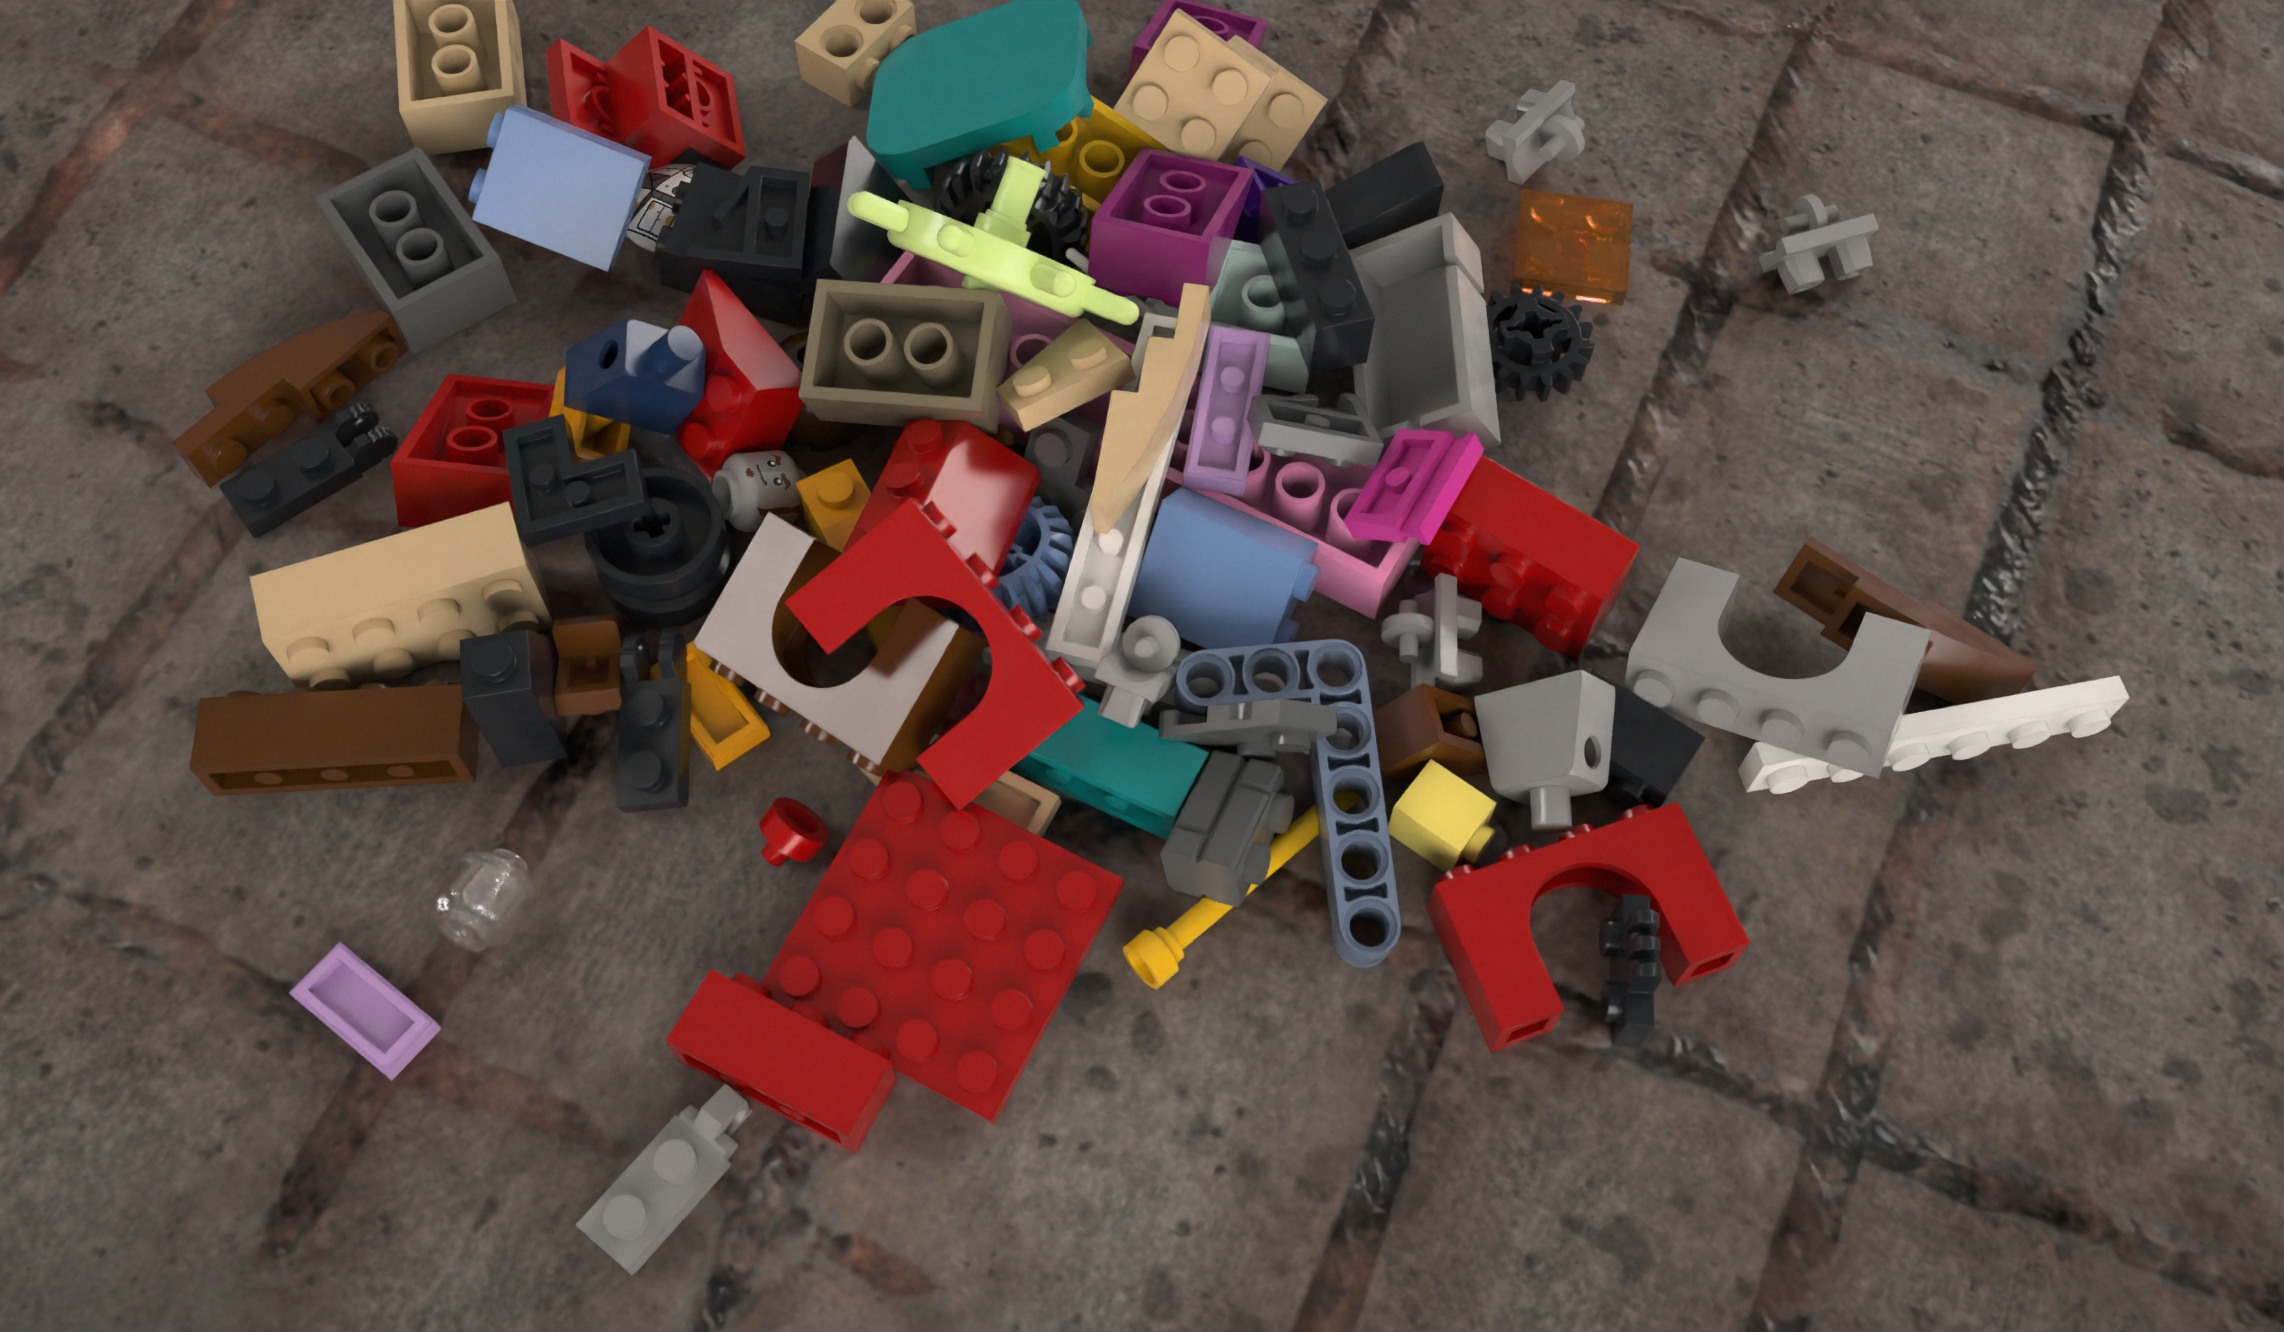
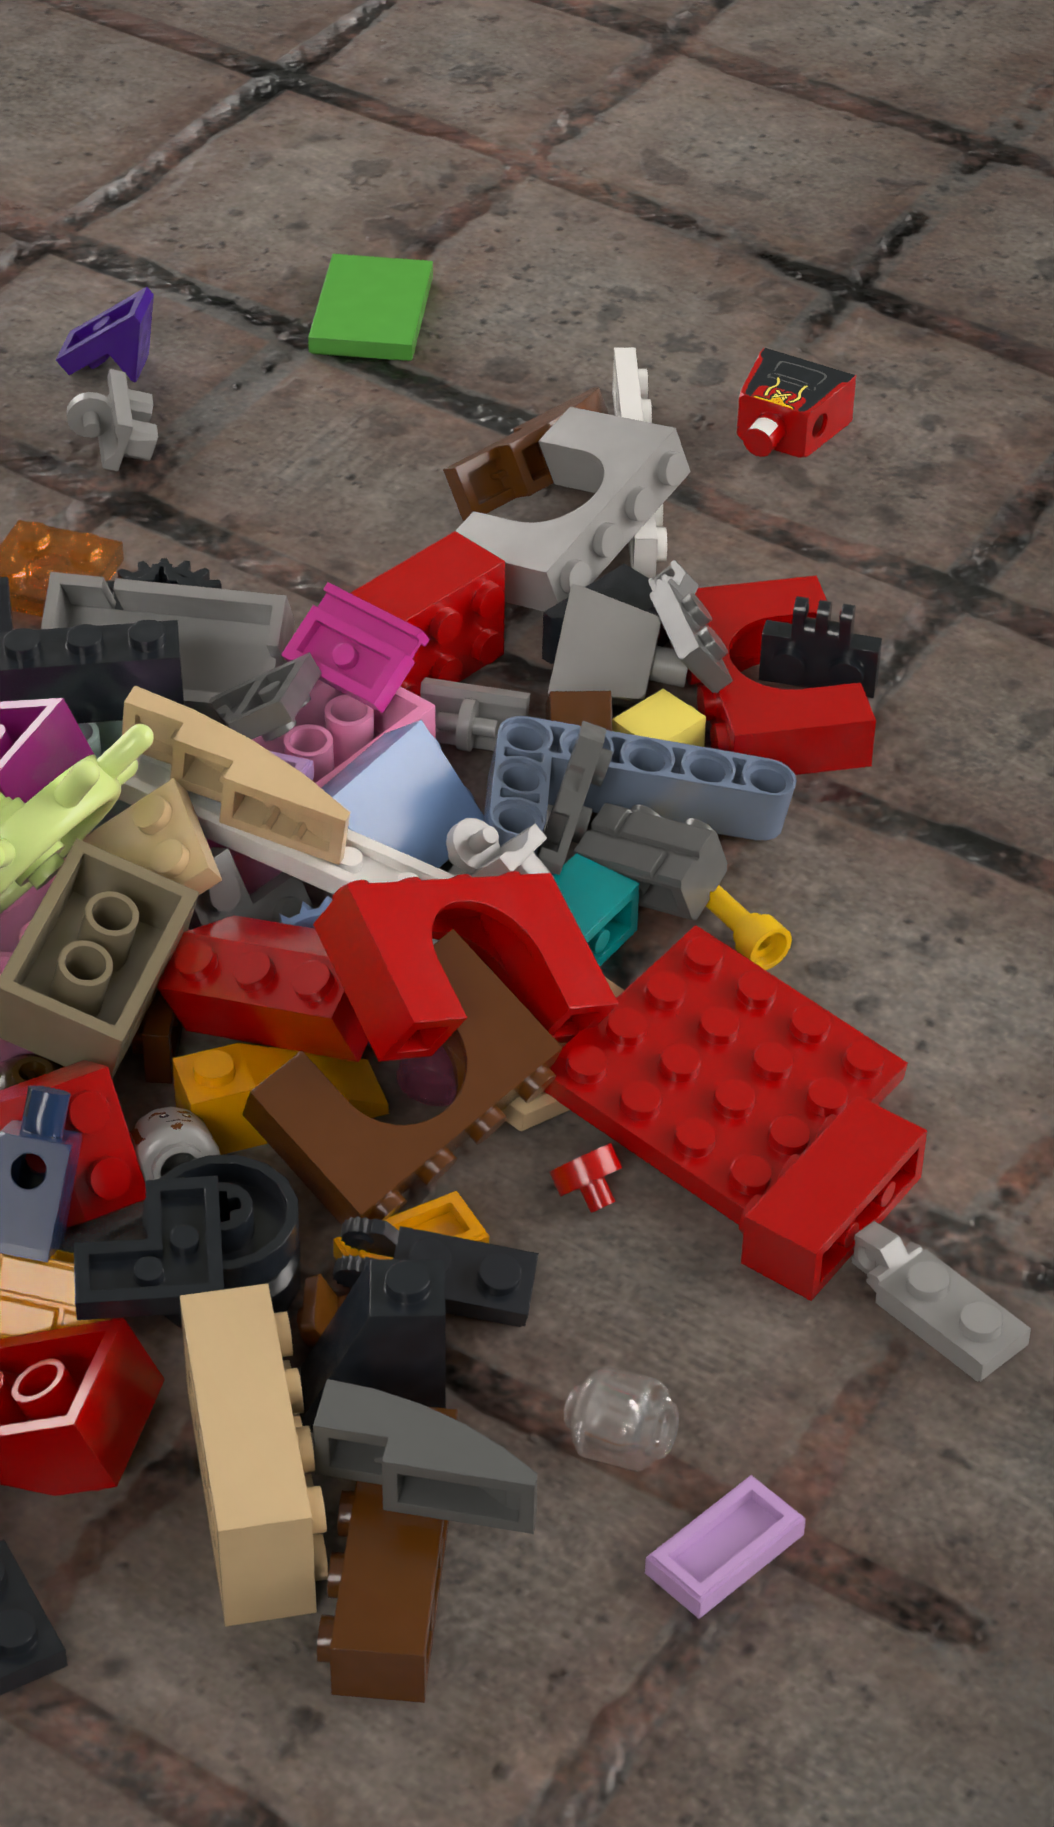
camera: 80 degrees left, 20 degrees down
none -> dark purple slope [56,287,154,382]
none -> bright green tile [308,254,433,361]
none -> dark grey slope [313,1379,538,1534]
none -> dark grey hinge [648,559,733,693]
none -> red torso [737,348,856,458]

